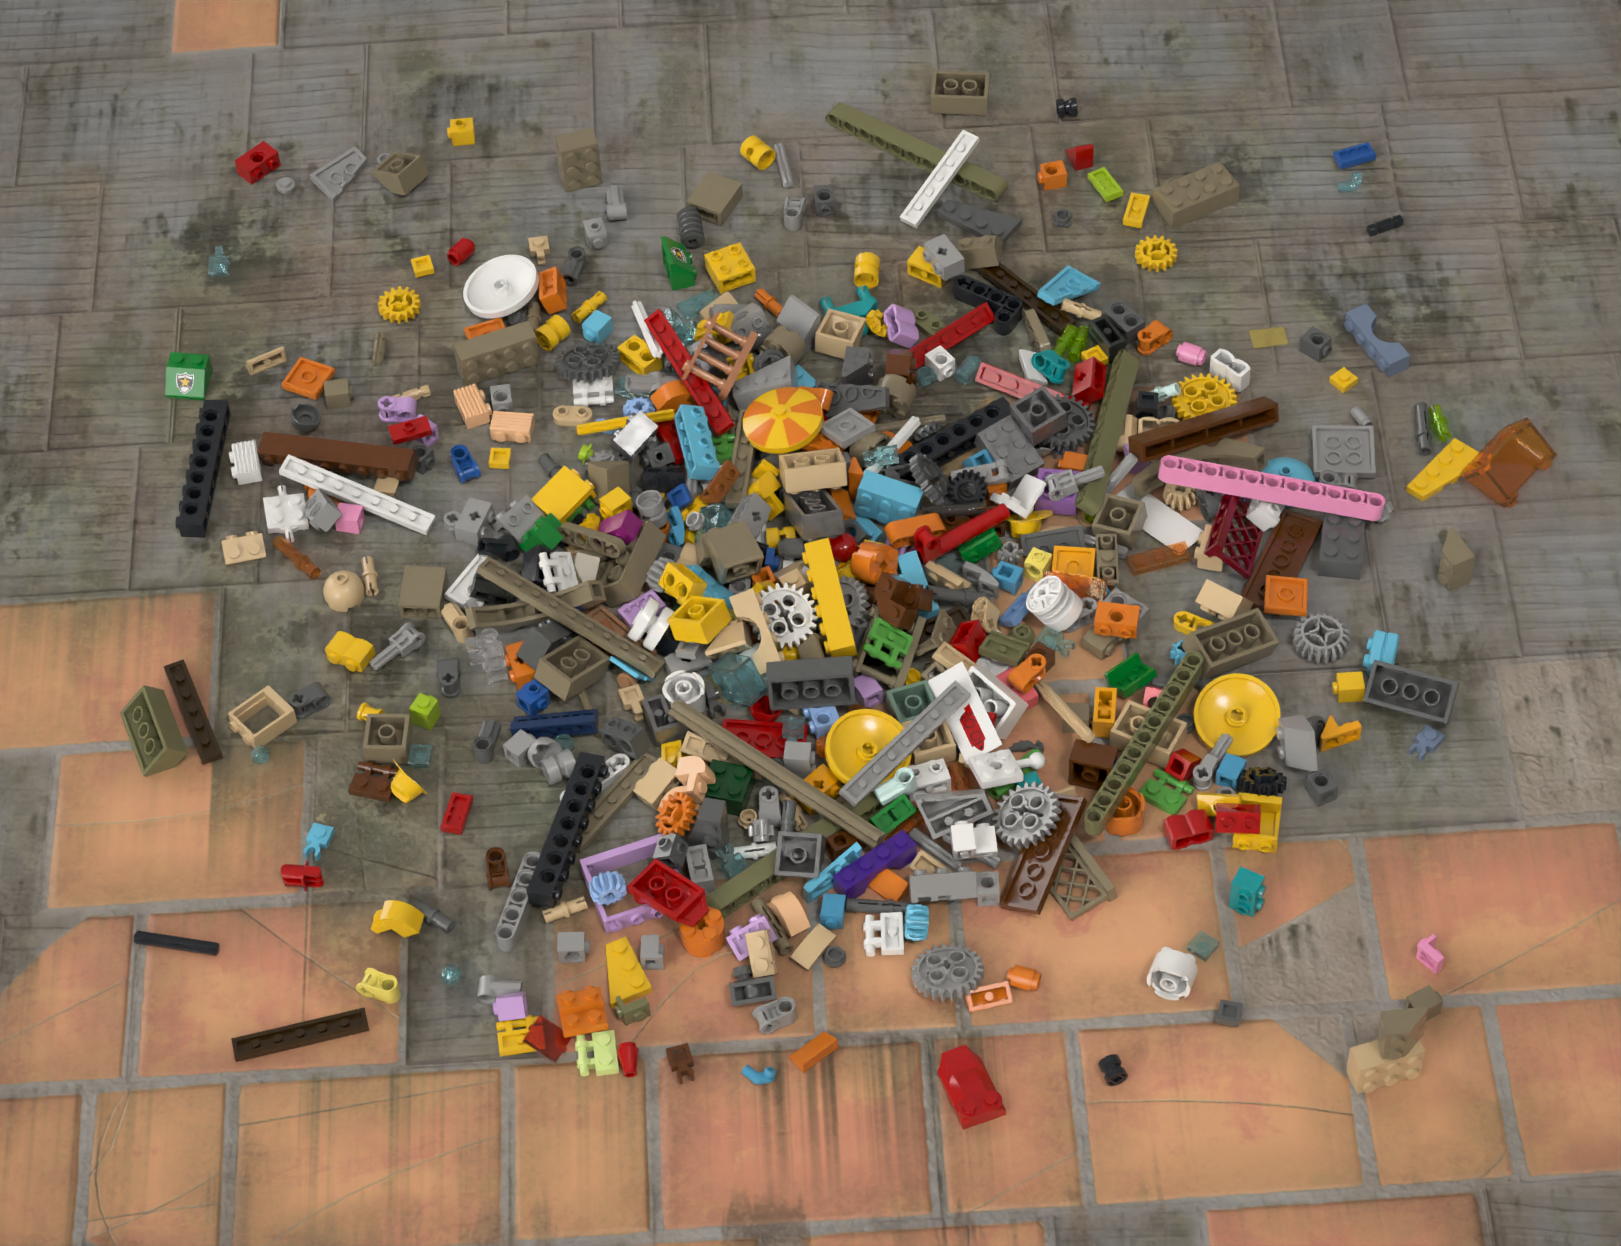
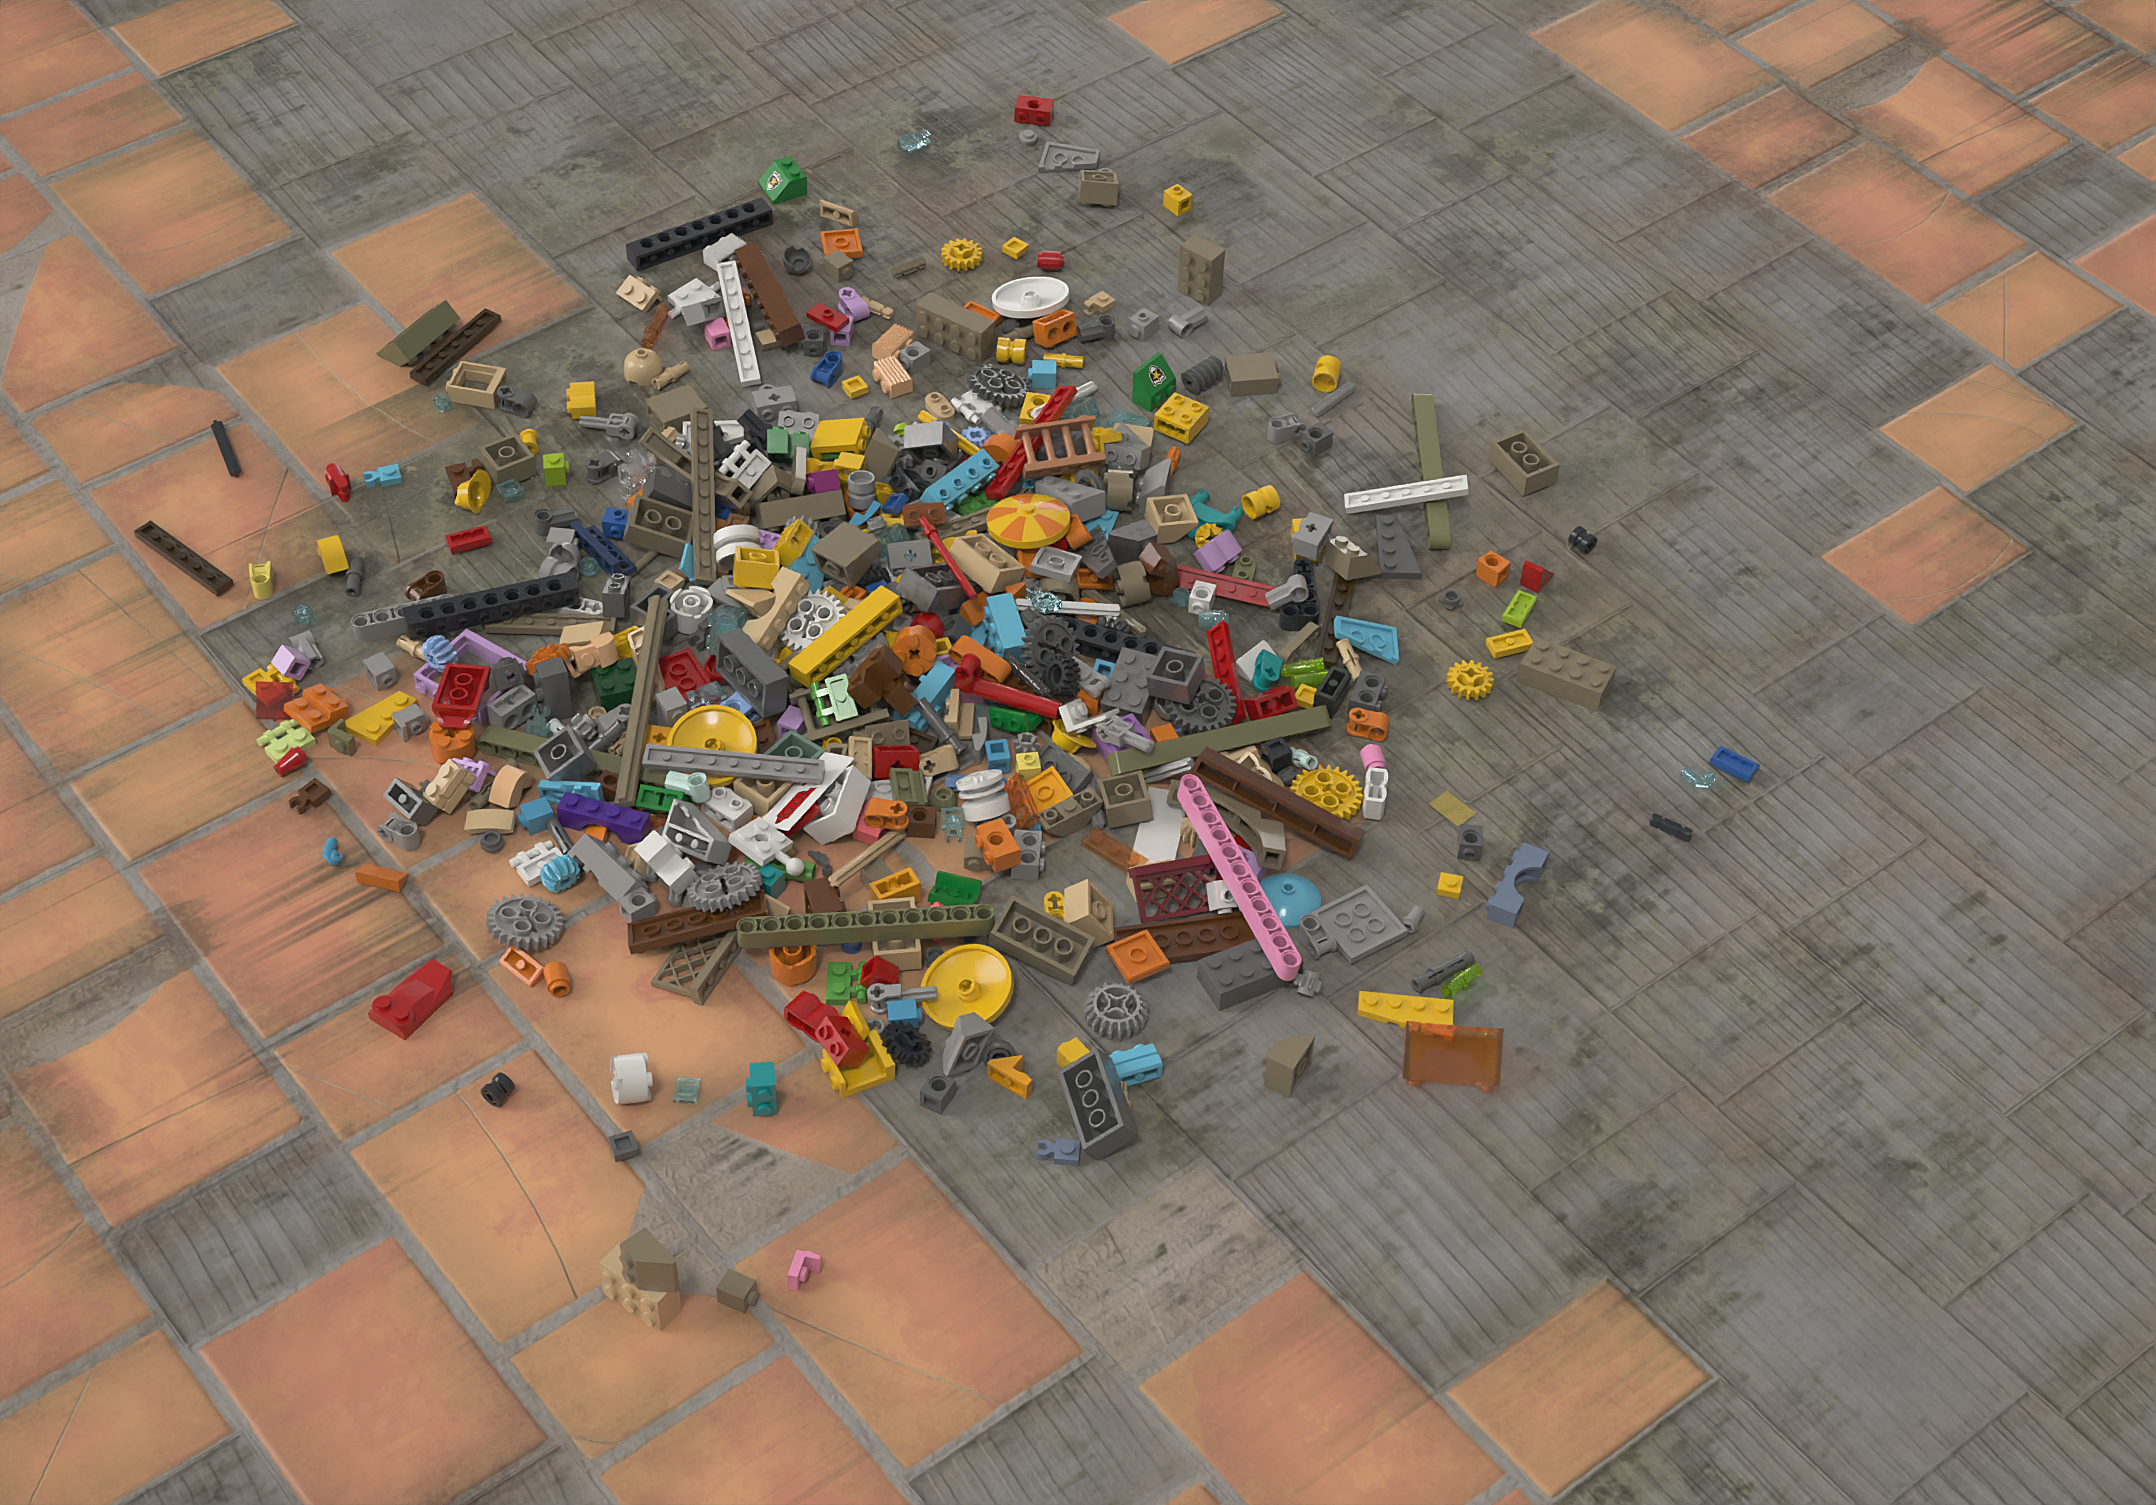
camera: 50 degrees right, 5 degrees down
none -> red bar [919,516,978,601]
none -> light grey piece [1265,574,1309,610]

